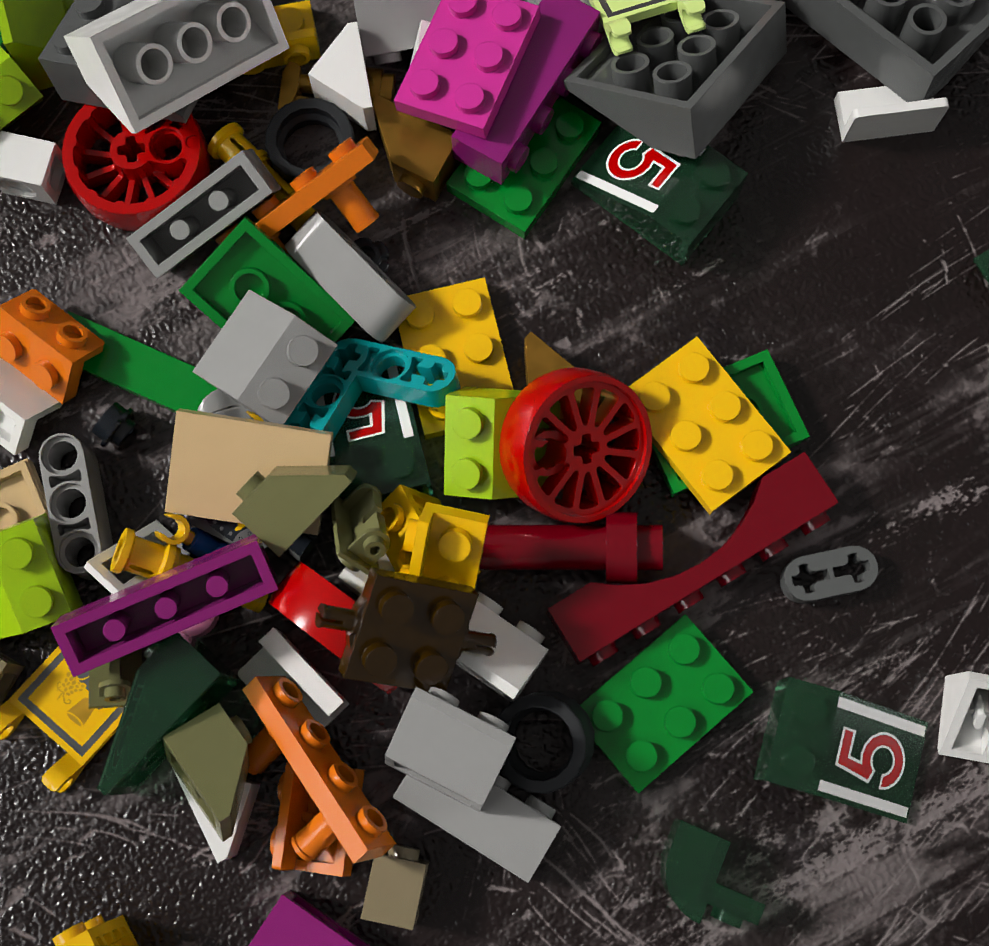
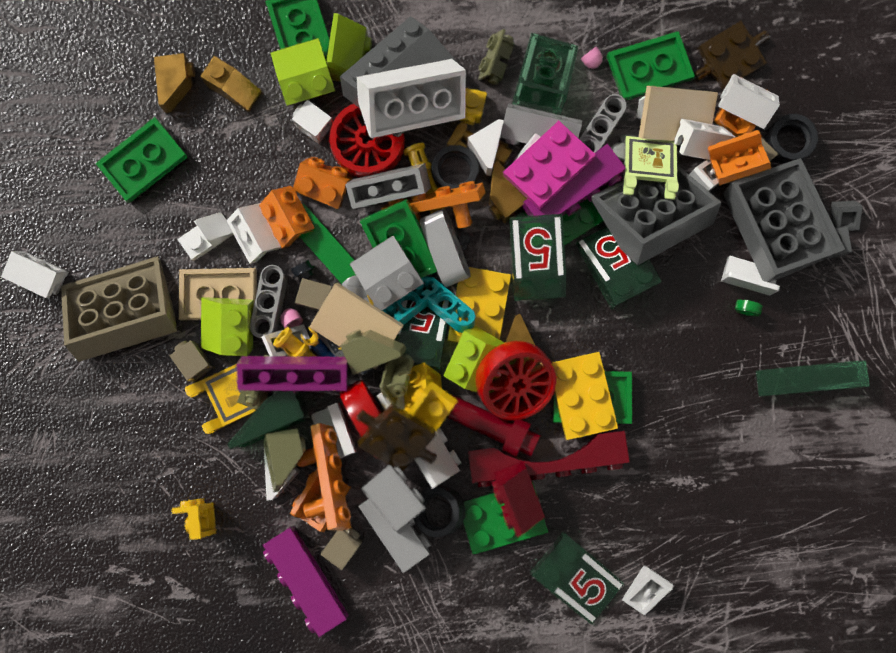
camera: 25 degrees right, 5 degrees up
clear green brick [660,819,766,929] -> none
dark grey beam [780,546,878,604] -> none
none -> bright pink hinge [280,308,303,329]
none -> orange bracket [293,157,353,209]
none -> dark tan brick [295,278,333,312]
none -> dark red slope [492,461,545,537]
none -> clear green slope [510,214,566,301]
none -> green tile [735,300,763,317]

